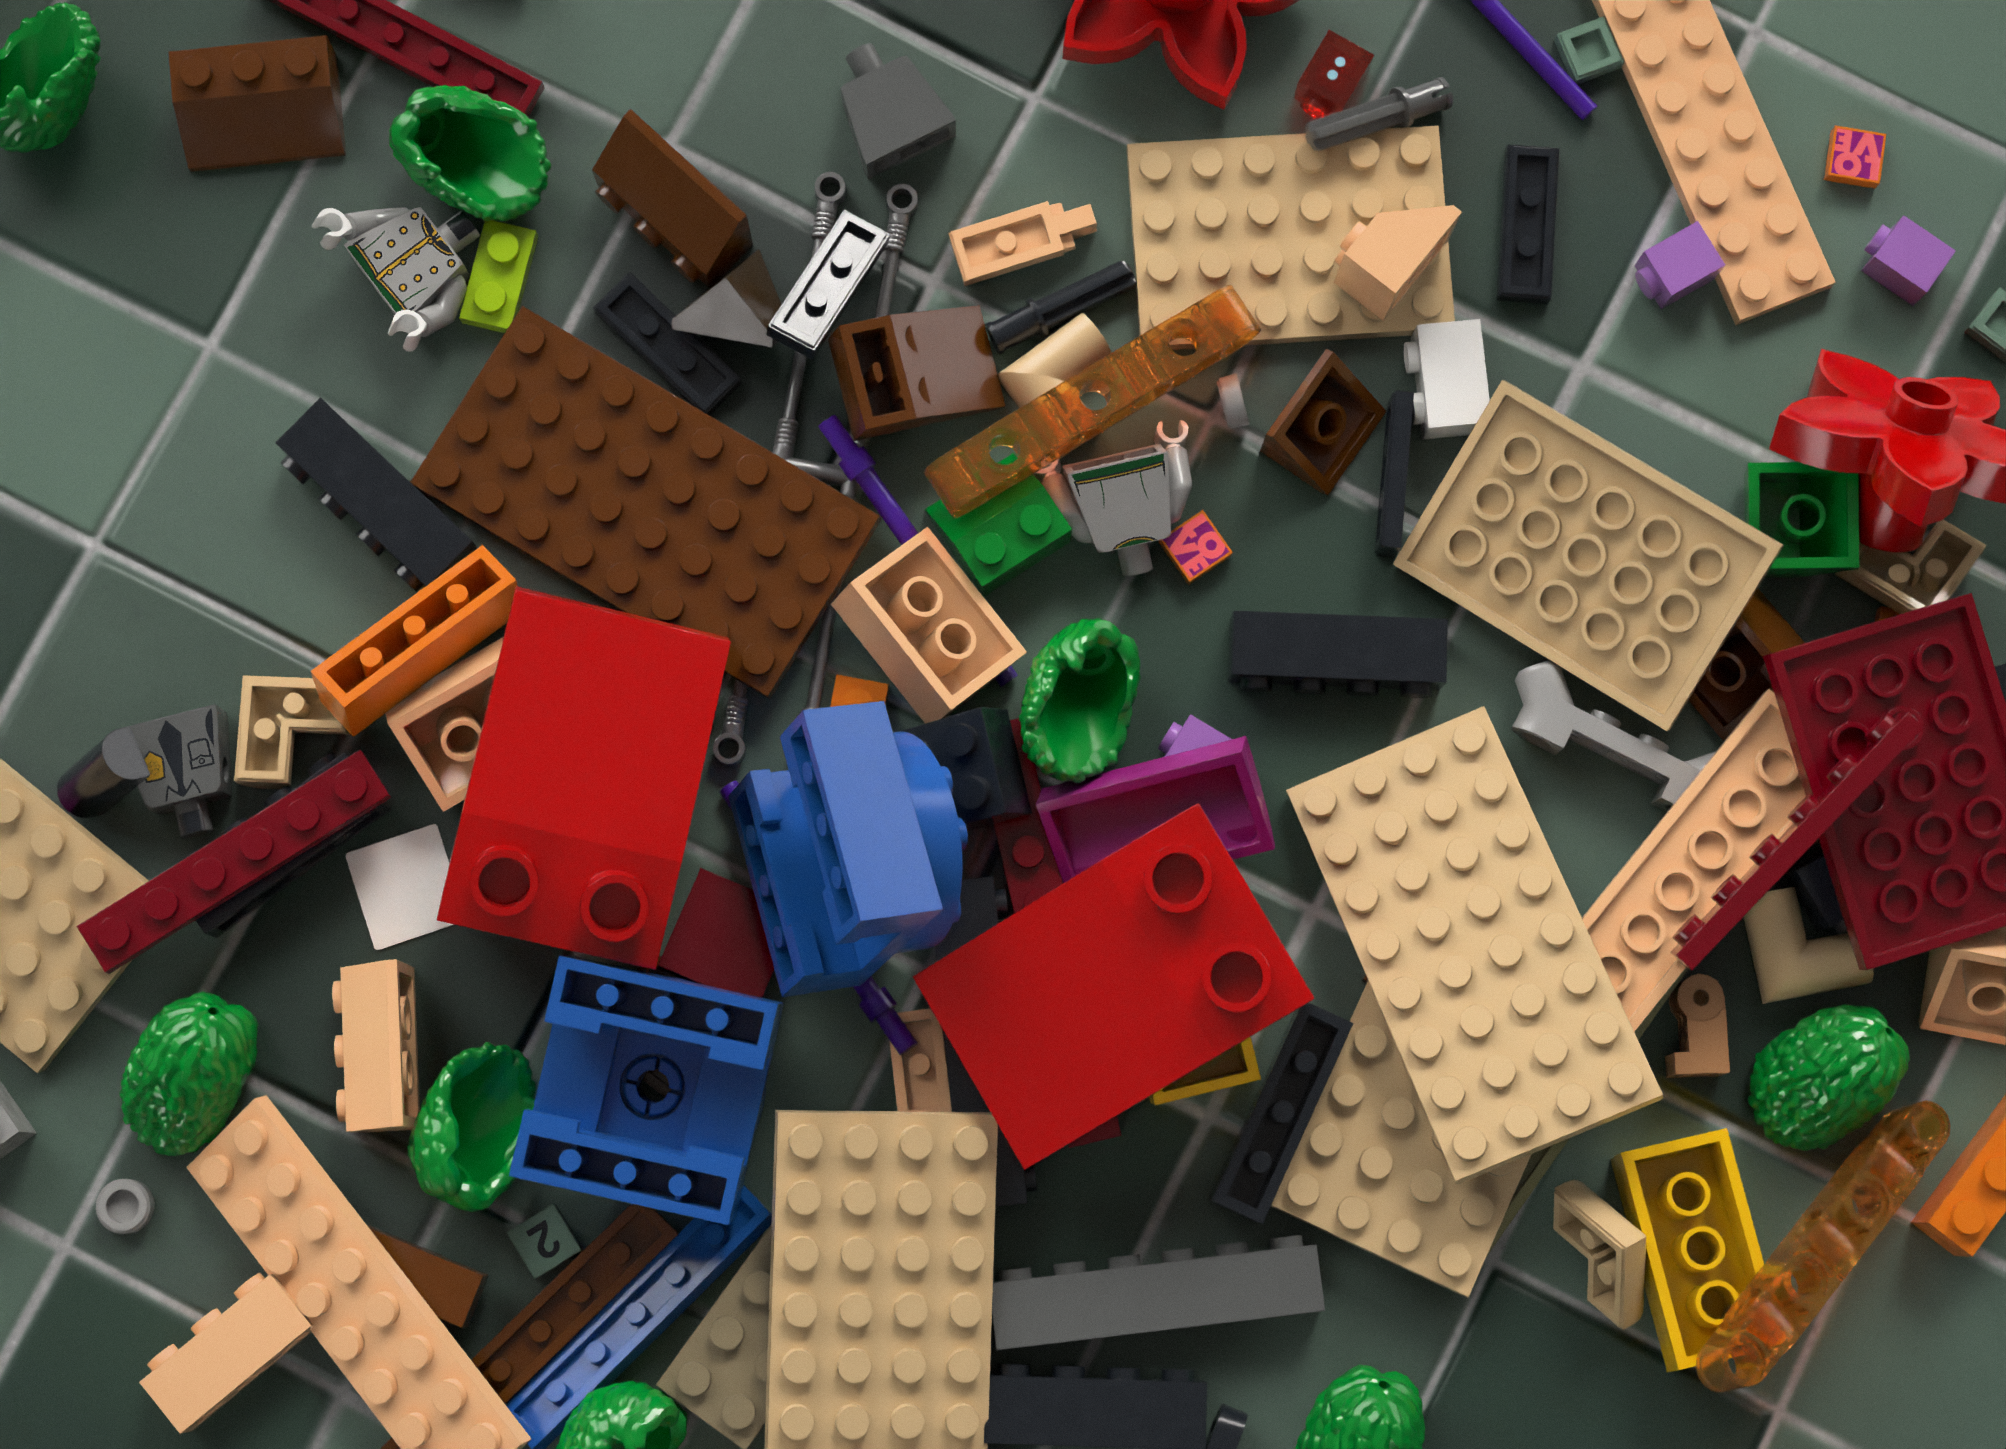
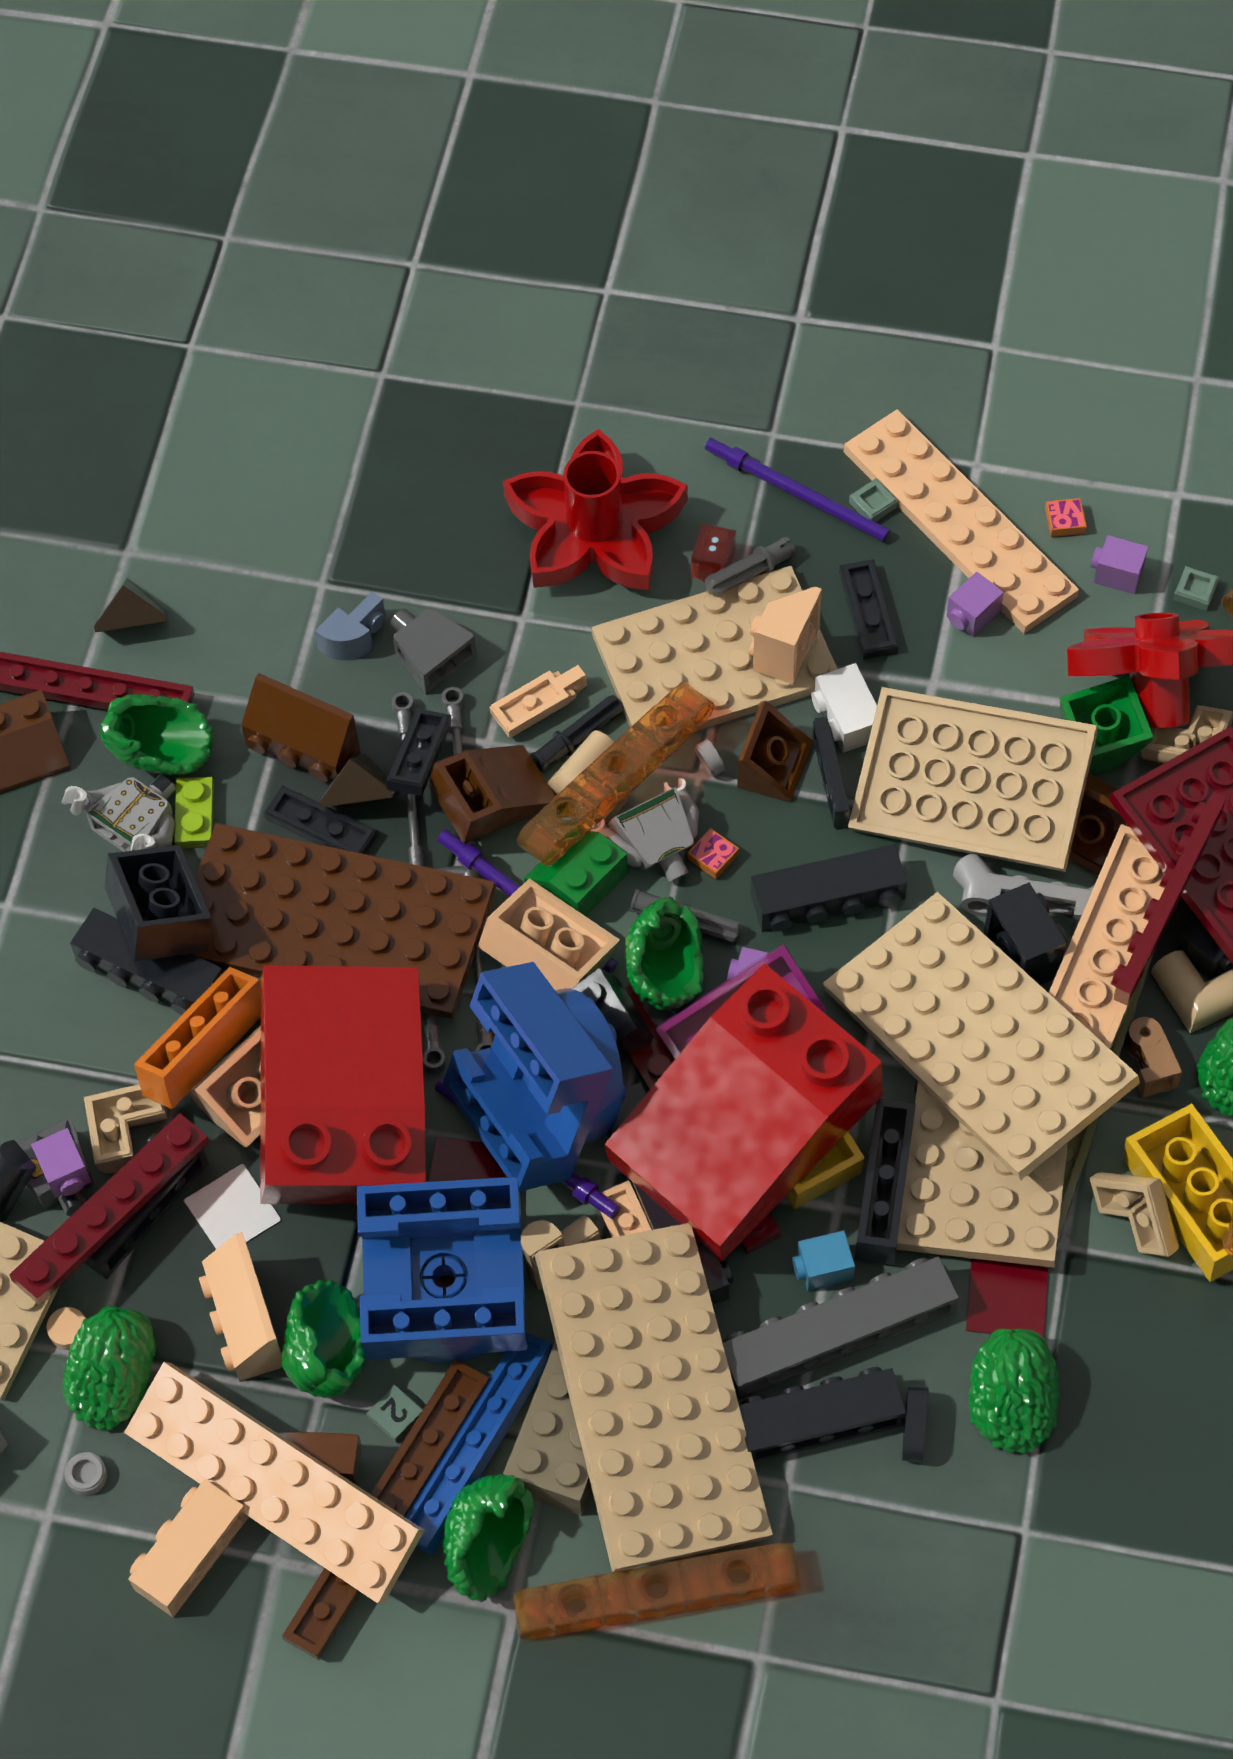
camera: 10 degrees left, 20 degrees down
none -> medium lavender brick [31,1128,91,1198]
none -> light nougat tile [47,1307,85,1349]
none -> black brick [105,845,212,961]
none -> sand blue brick [314,592,386,660]
none -> tan brick [521,1215,601,1291]
none -> dark grey axle [630,889,741,942]
none -> dark azure brick [792,1230,855,1292]
none -> dark red piece [966,1258,1048,1338]
none -> black brick [983,882,1068,985]

